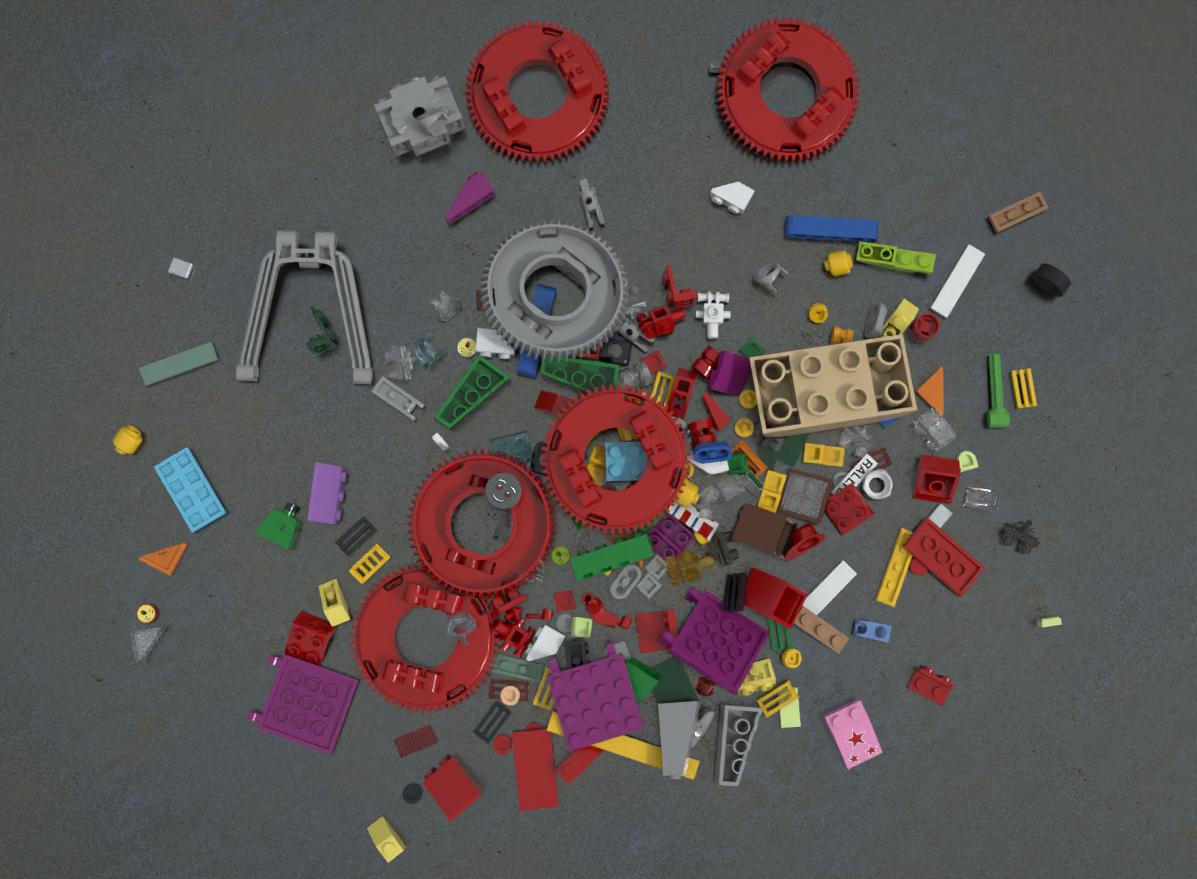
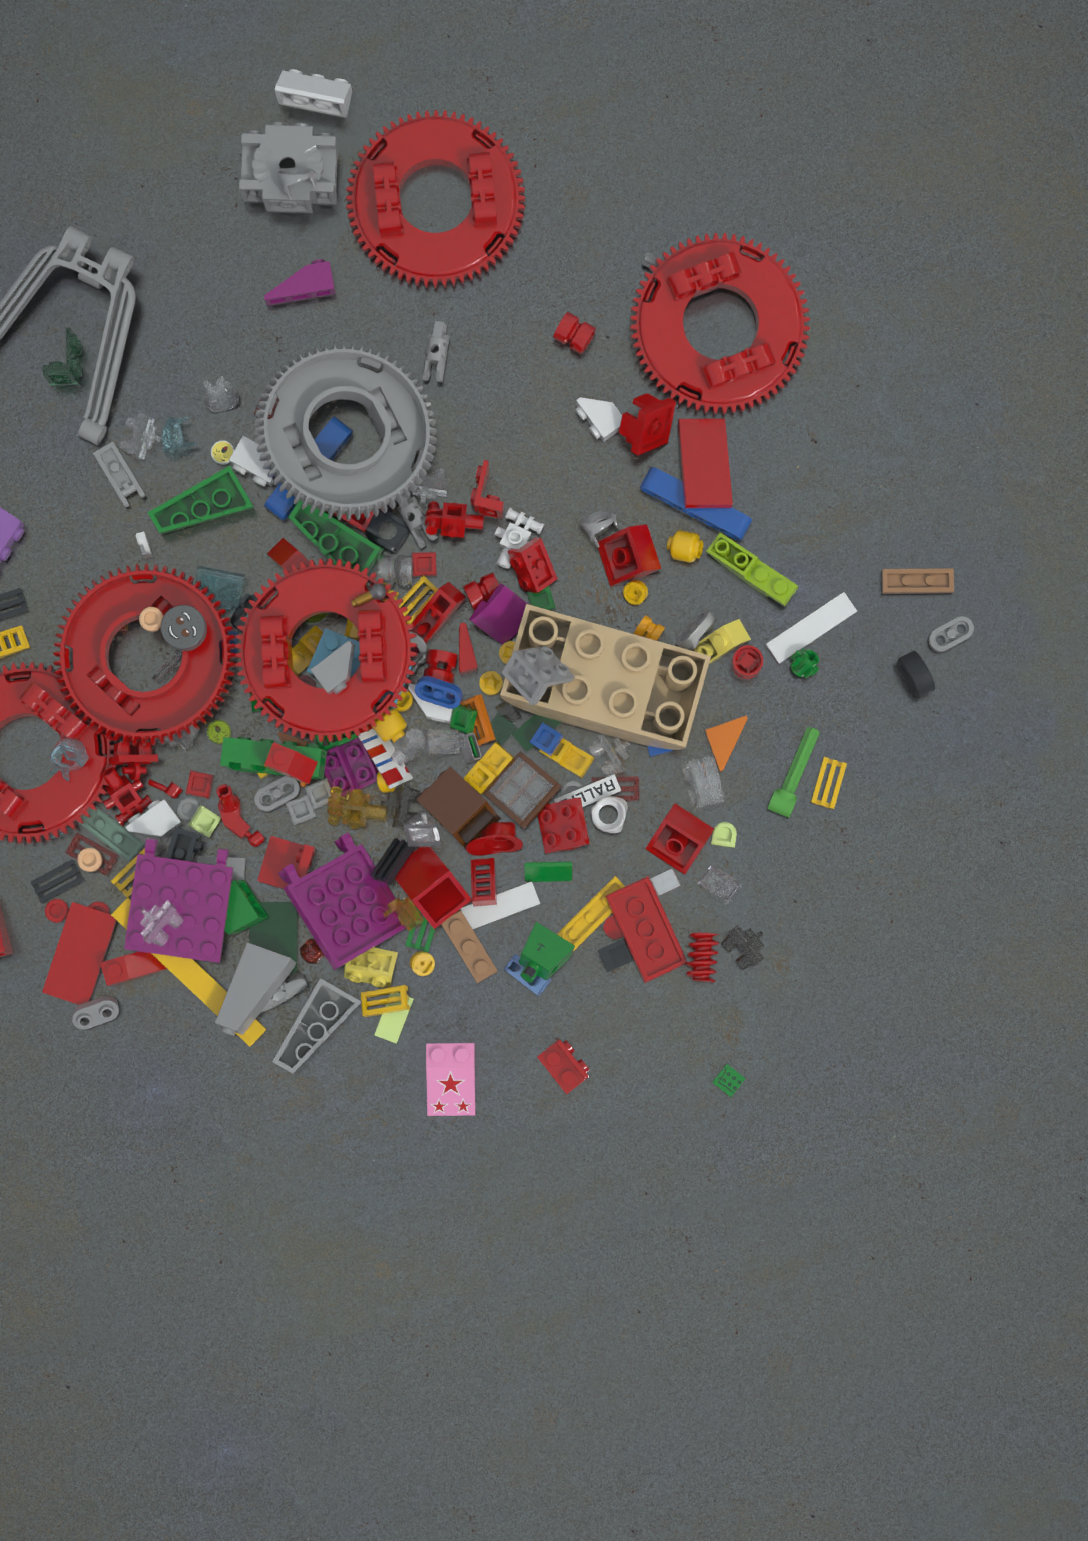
camera: 30 degrees right, 0 degrees up
yellowish green tile [1036,617,1062,627] -> none
none -> light grey plate [72,996,119,1030]
none -> light nougat tile [139,607,164,632]
none -> clear hips [140,900,183,947]
none -> red slope [264,742,318,784]
none -> white slope [275,69,352,118]
none -> light grey slope [311,641,355,694]
none -> piece [351,583,386,607]
none -> clear yellow bracket [383,897,424,931]
none -> clear slope [403,810,441,847]
none -> red slope [471,858,497,907]
none -> light grey bracket [502,646,575,705]
none -> red bracket [507,537,558,593]
none -> green torso [519,922,575,983]
none -> green slope [524,861,572,882]
none -> blue plate [530,722,564,756]
none -> red wheel [553,312,596,354]
none -> red slope [598,524,662,587]
none -> black panel [598,939,633,973]
none -> red panel [619,393,676,455]
none -> red tile [678,419,733,508]
none -> red piece [686,932,719,982]
none -> green tile [712,1064,746,1097]
none -> green gear [791,648,819,678]
none -> light grey plate [928,616,974,652]

